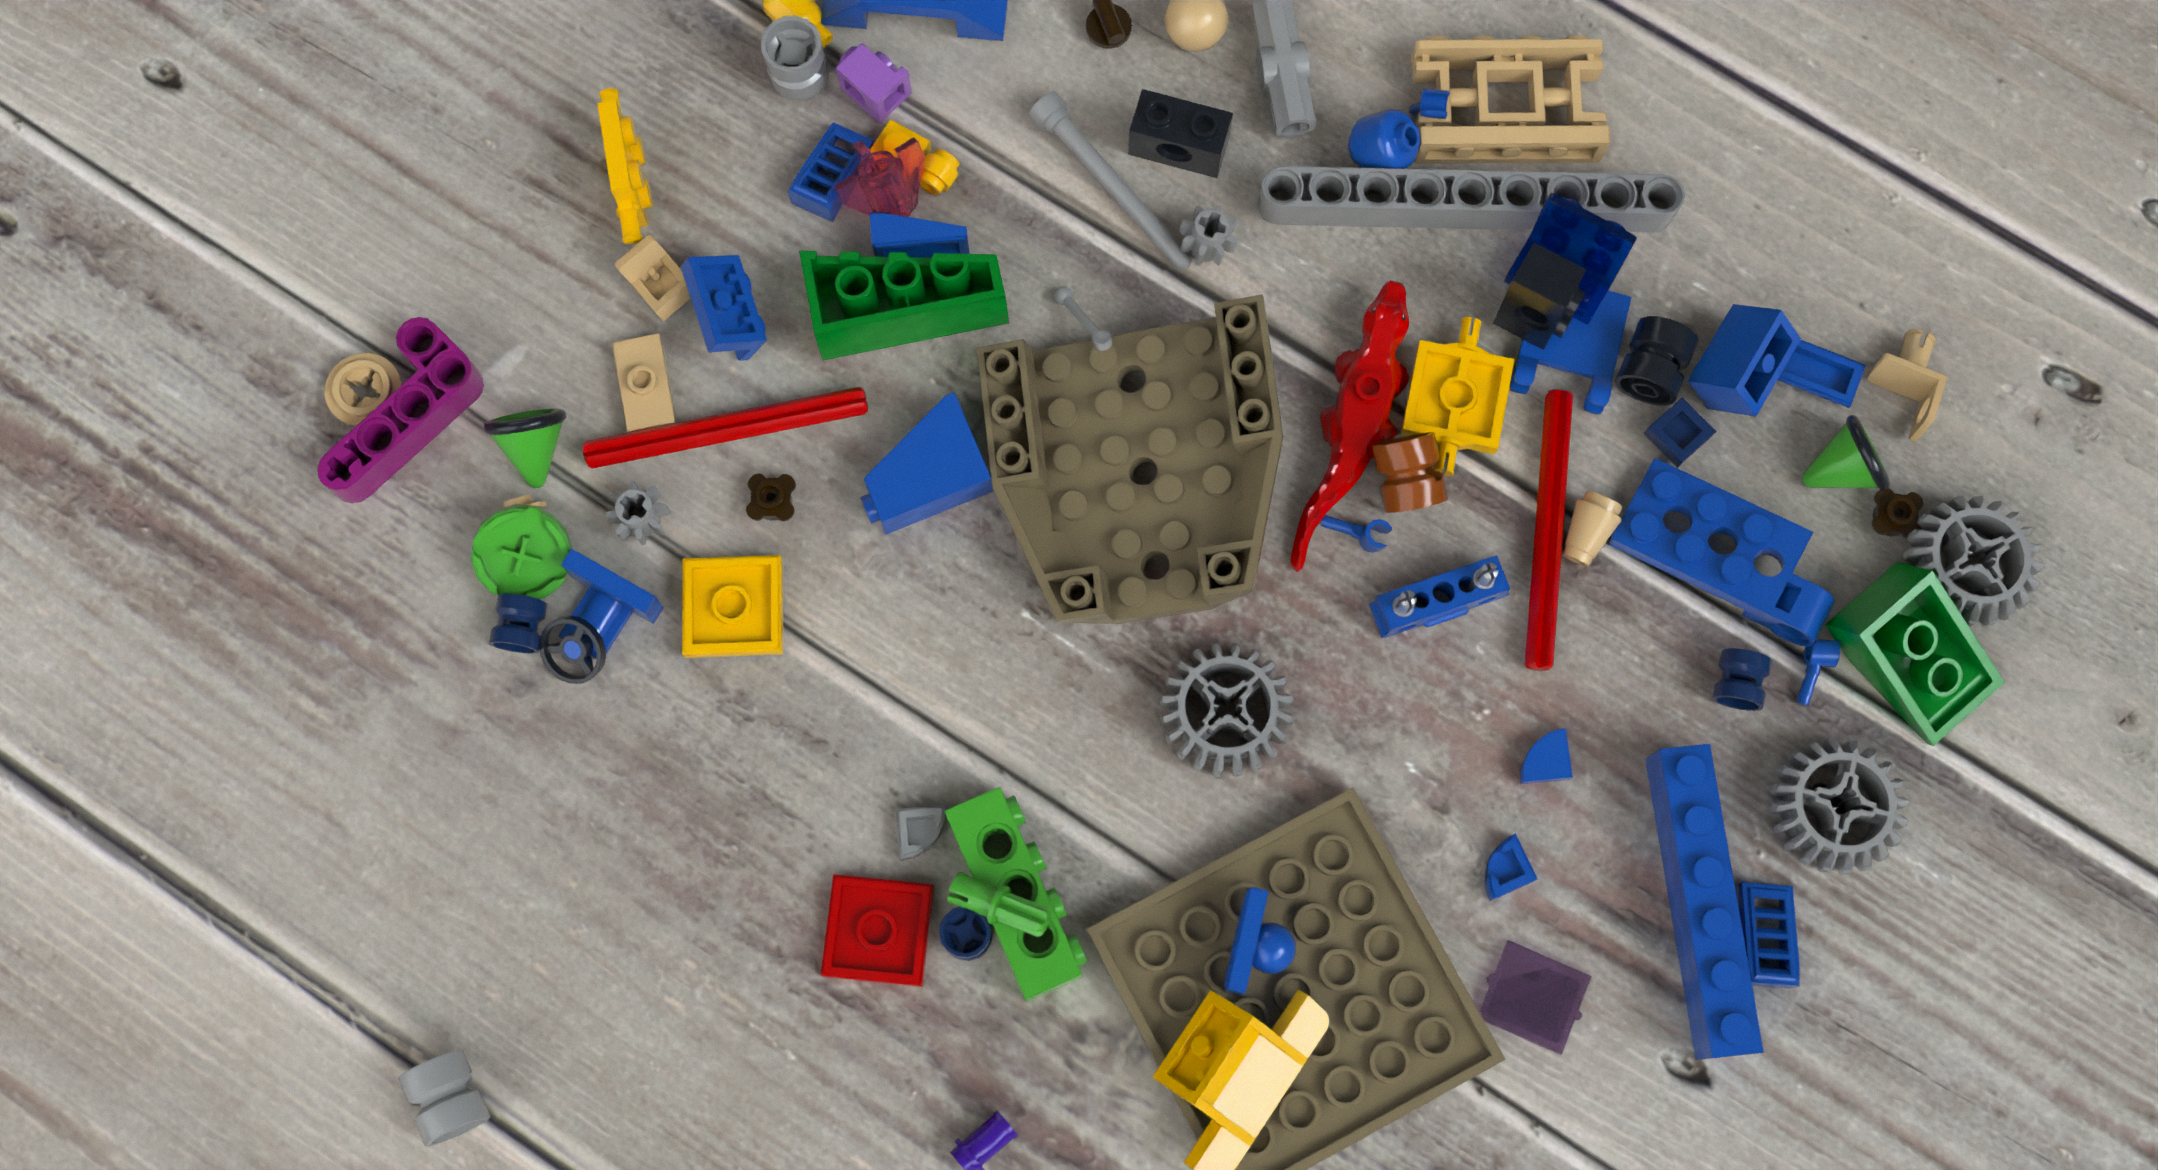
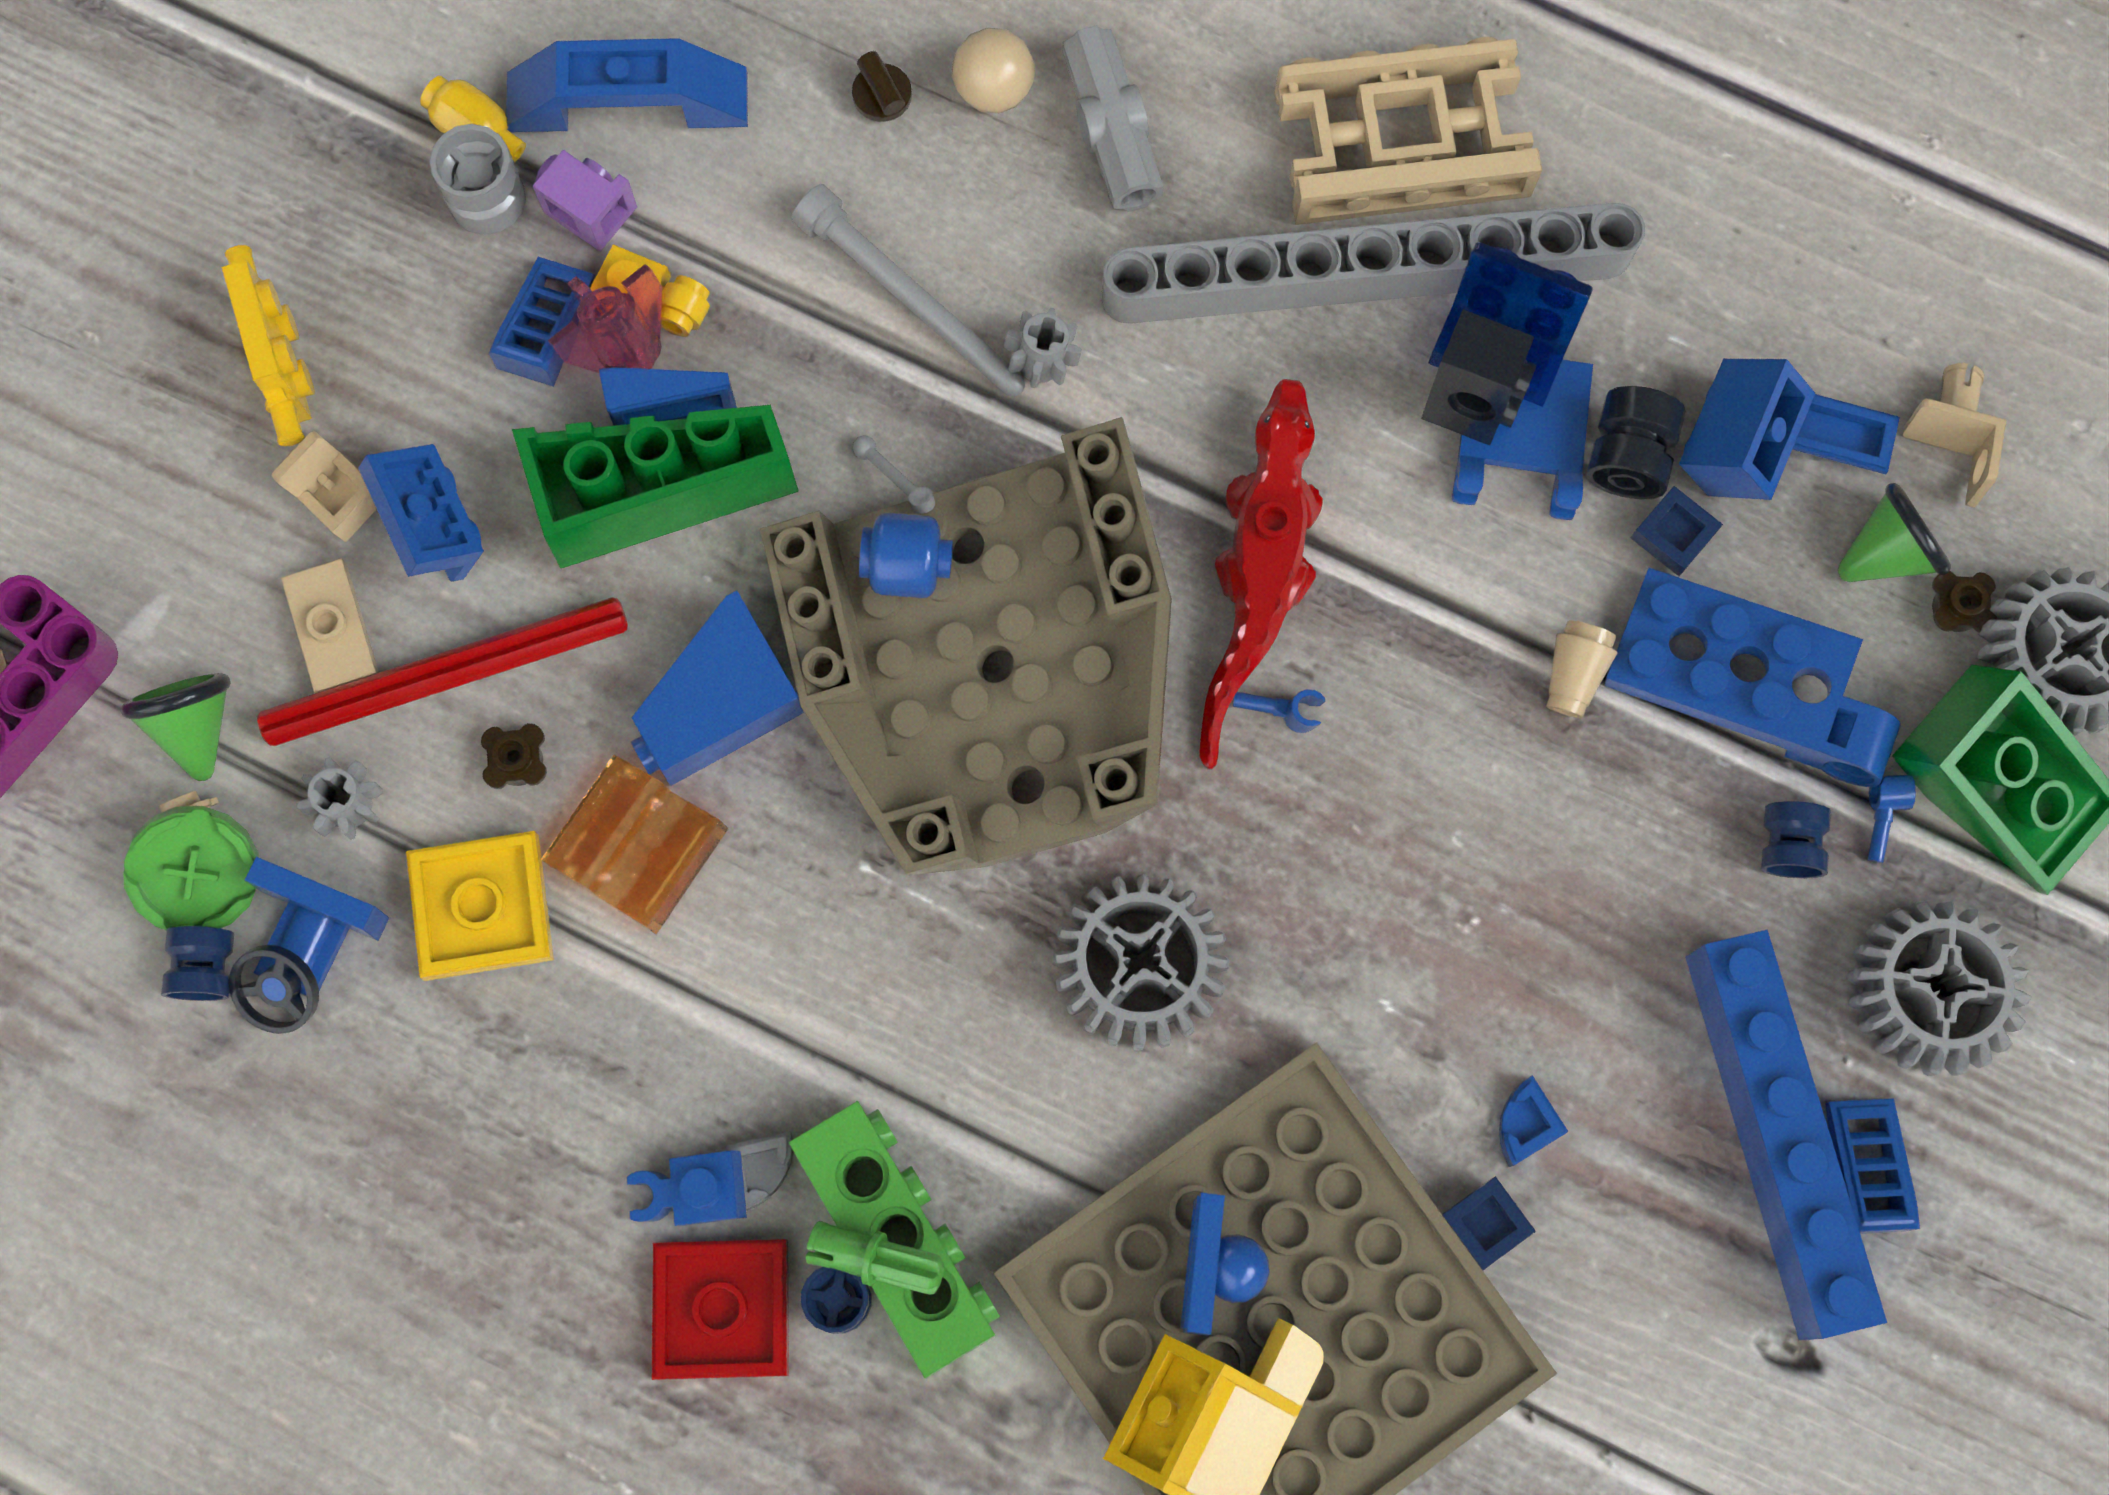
camera: 10 degrees left, 0 degrees up
black brick [1128,89,1233,178] -> none
blue head [1348,109,1420,169] -> none
blue piece [1369,555,1510,638] -> none
dark orange wheel [1371,432,1448,513] -> none
yellow plate [1400,317,1515,477] -> none
blue hand [1409,88,1450,119] -> none
clear purple piece [1479,940,1592,1055] -> none
blue tile [1520,728,1573,784] -> none
red axle [1525,389,1573,671] -> none
none -> clear orange slope [541,754,729,935]
none -> blue plate [627,1150,747,1226]
none -> blue head [859,513,953,598]
none -> dark blue plate [1442,1176,1536,1270]

